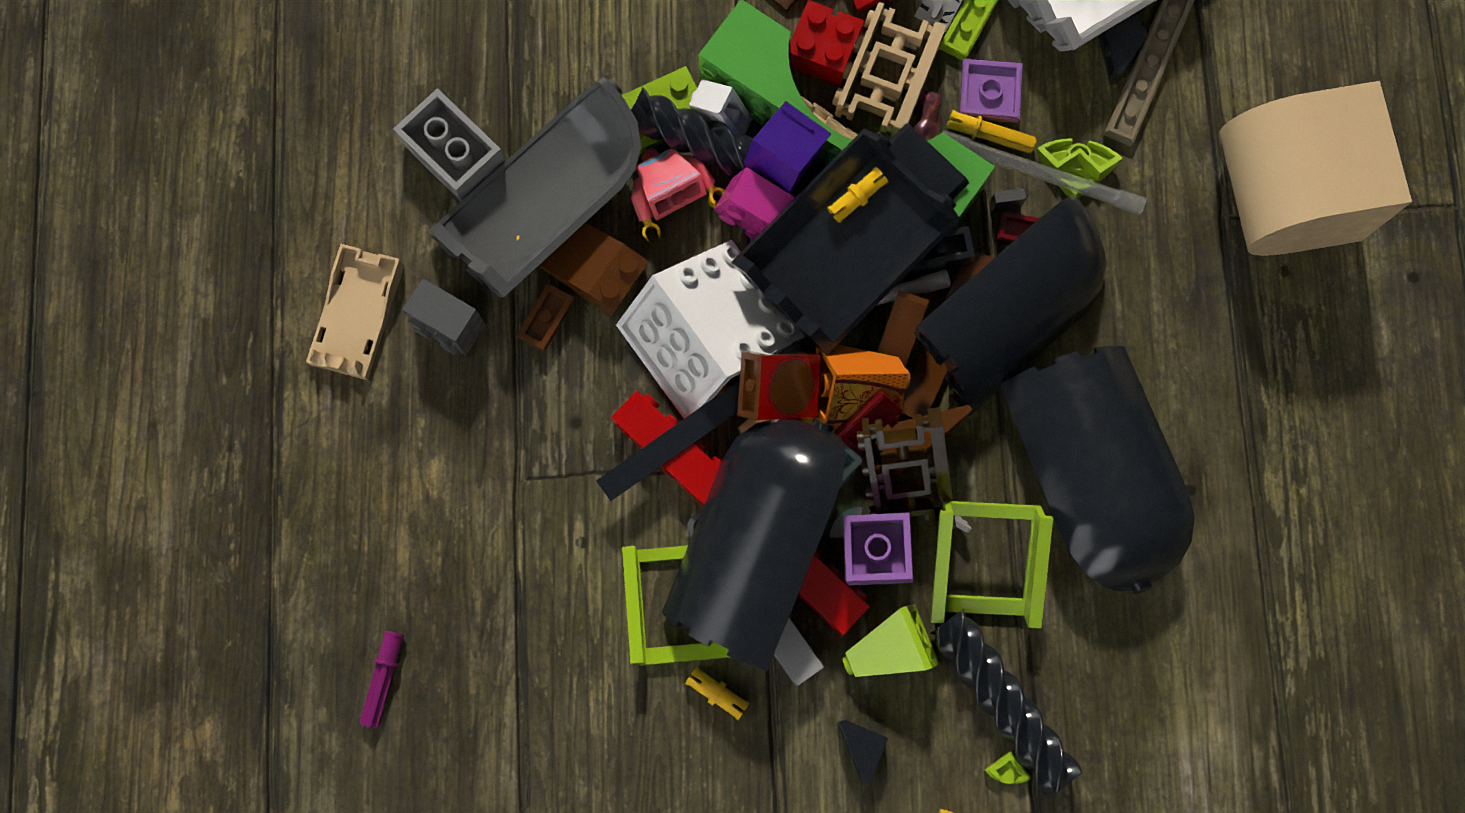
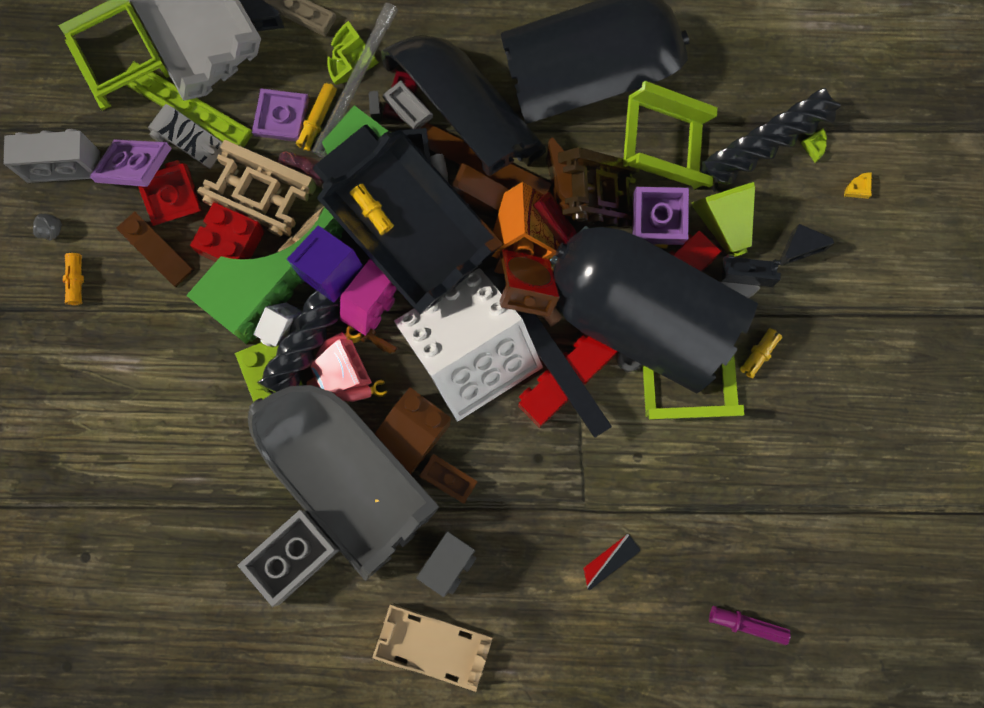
camera: 85 degrees left, 0 degrees up
none -> reddish brown piece [360,329,398,354]
none -> light grey tile [382,80,433,129]
none -> sticker [584,534,640,590]
none -> black hinge [722,254,781,287]

